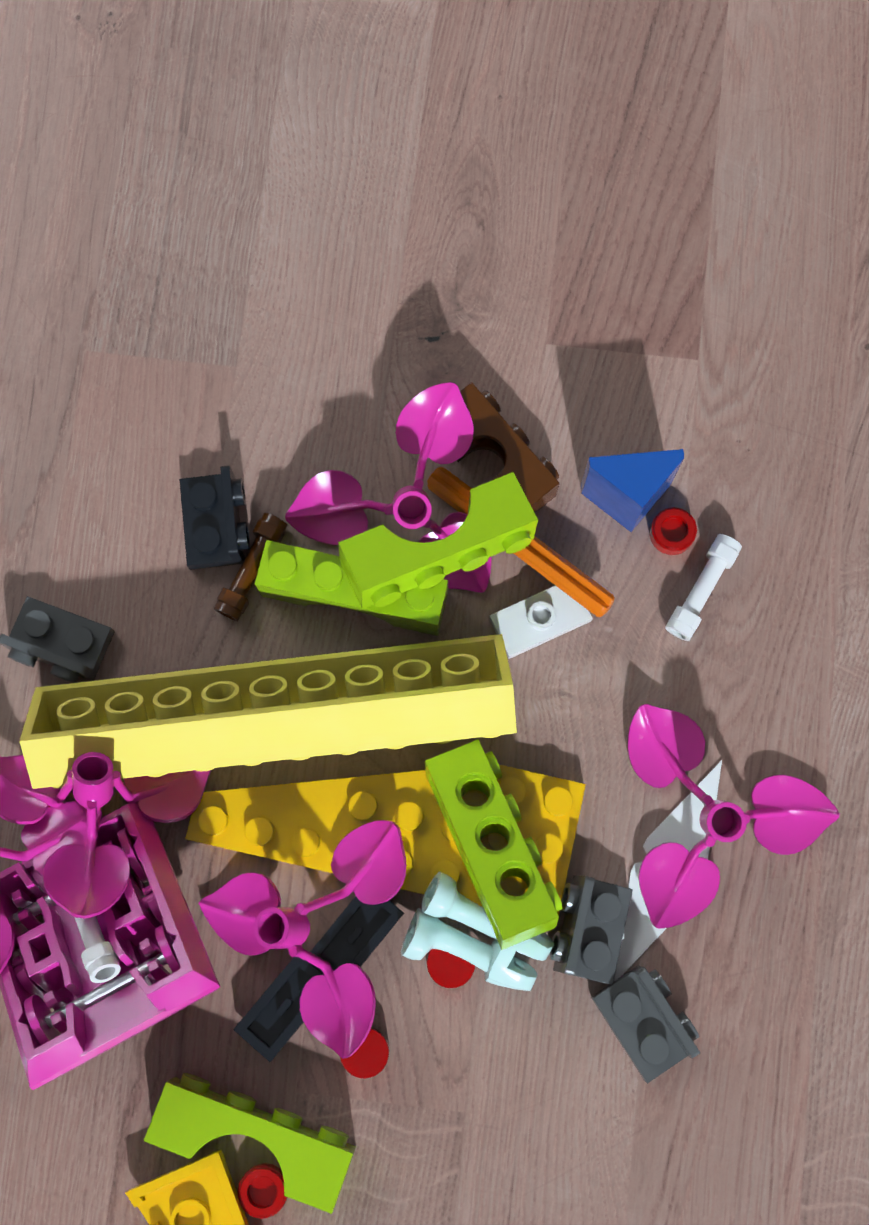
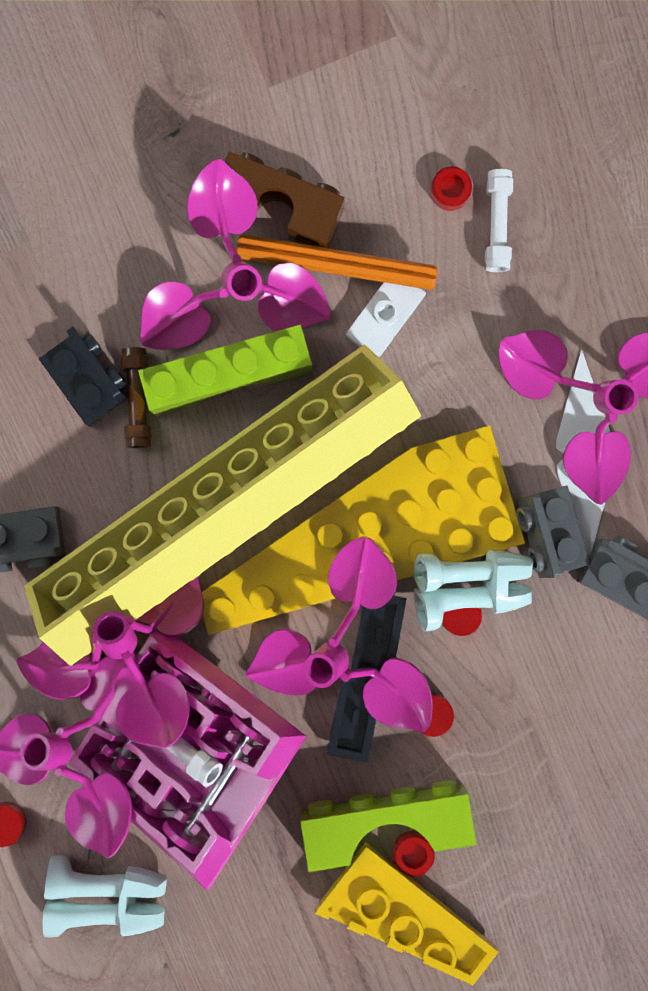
camera: 30 degrees left, 10 degrees up
lime arch [338,472,538,610] -> none
lime brick [425,739,563,950] -> none
blue slope [581,449,684,532] -> none

